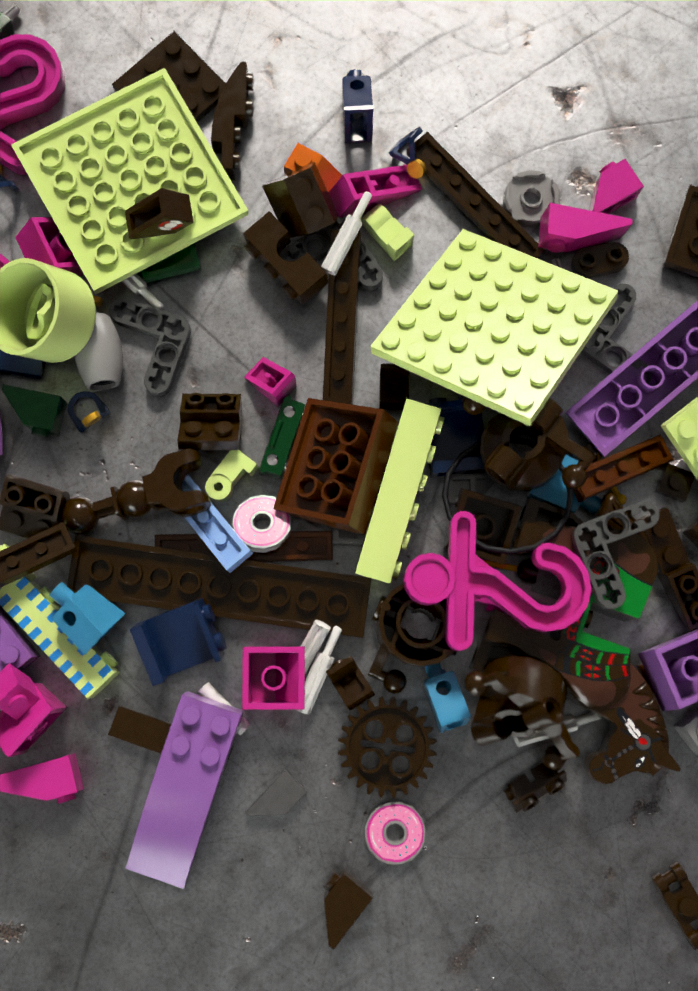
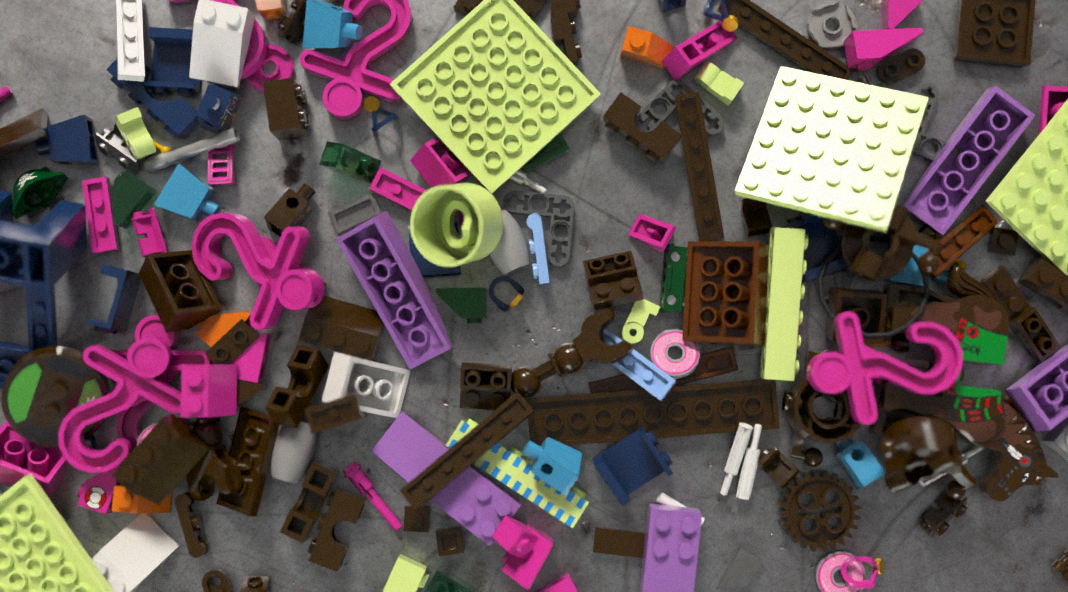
camera: 10 degrees left, 5 degrees up
dark brown slope [125,188,194,239] -> none
dark pink slope [242,647,305,710] -> none
dark brown slope [262,162,338,238] -> none
white axle [321,191,372,276] -> none
dark grey beam [571,501,660,610] -> none
none -> light blue plate [527,213,550,284]
none -> dark pink piece [841,556,884,589]

